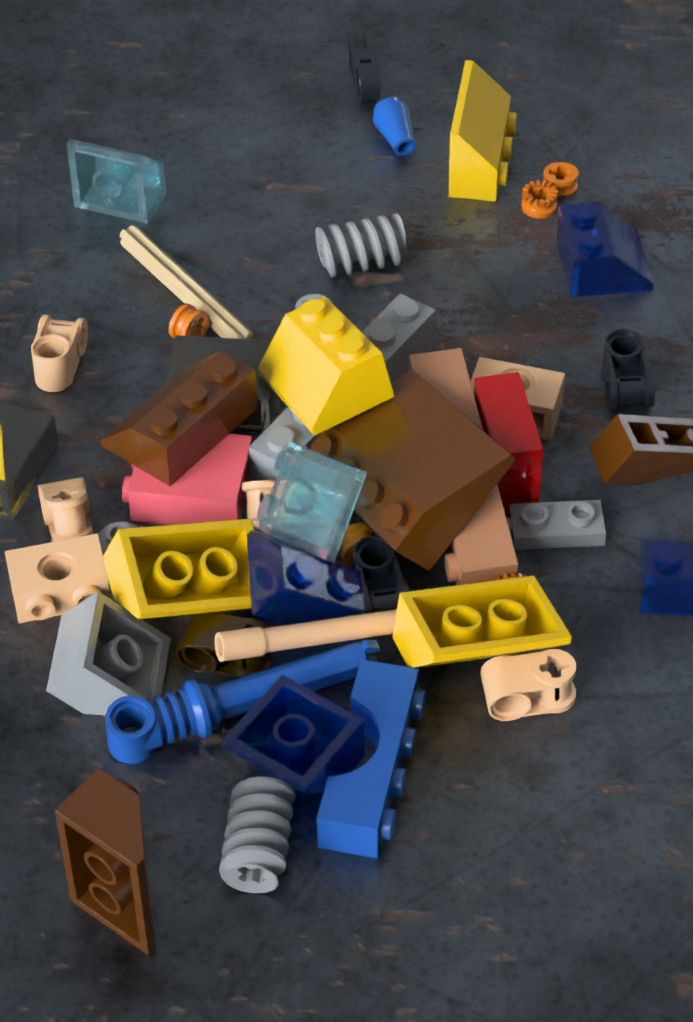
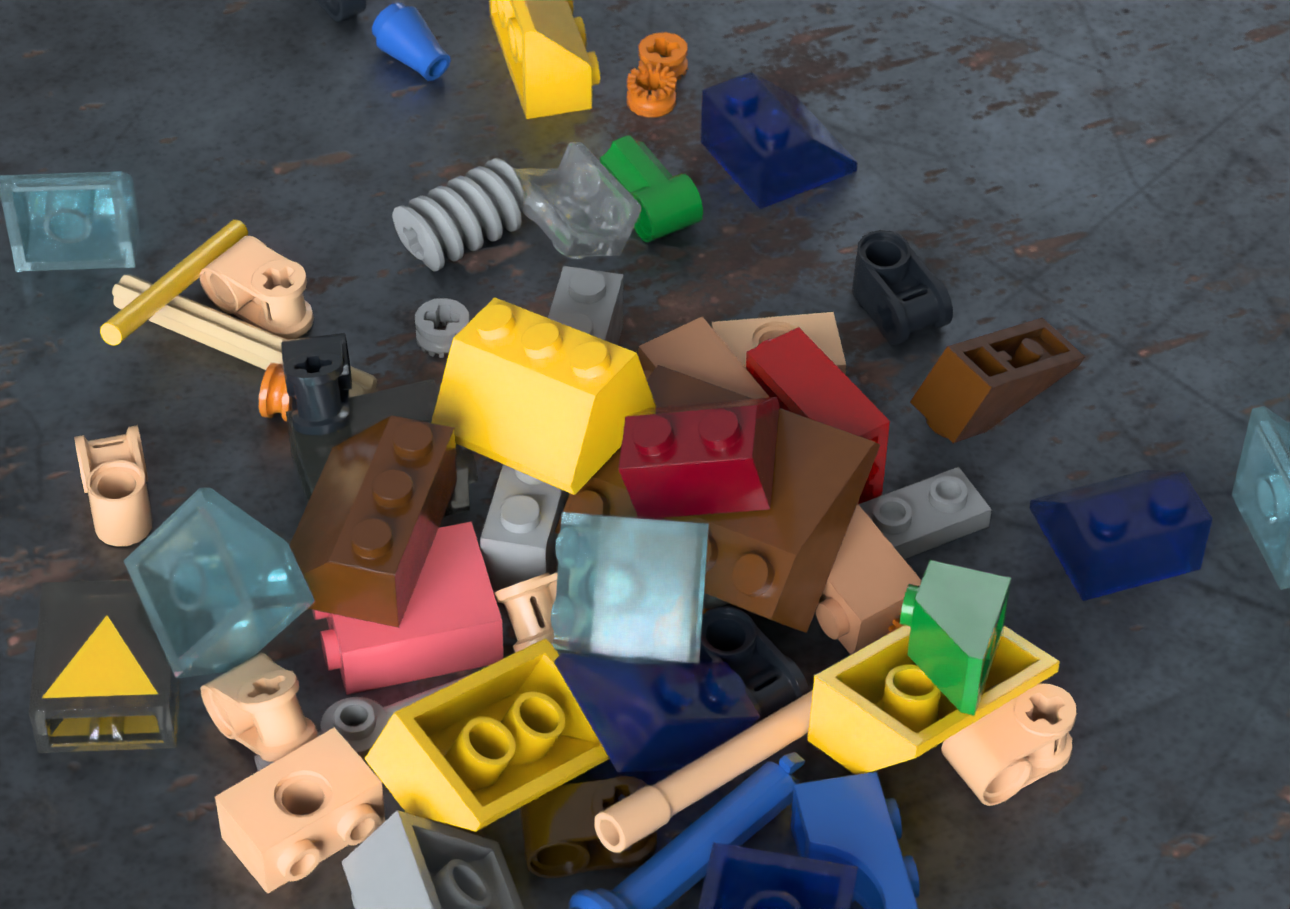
camera: 25 degrees left, 0 degrees up
none -> yellow bar [100,220,248,346]
none -> clear light blue slope [124,487,315,678]
none -> light nougat piece [199,236,314,340]
none -> black piece [281,333,352,435]
none -> clear bracket [514,142,641,259]
none -> green piece [600,135,703,242]
none -> dark red slope [618,397,780,520]
none -> slope [900,560,1011,716]

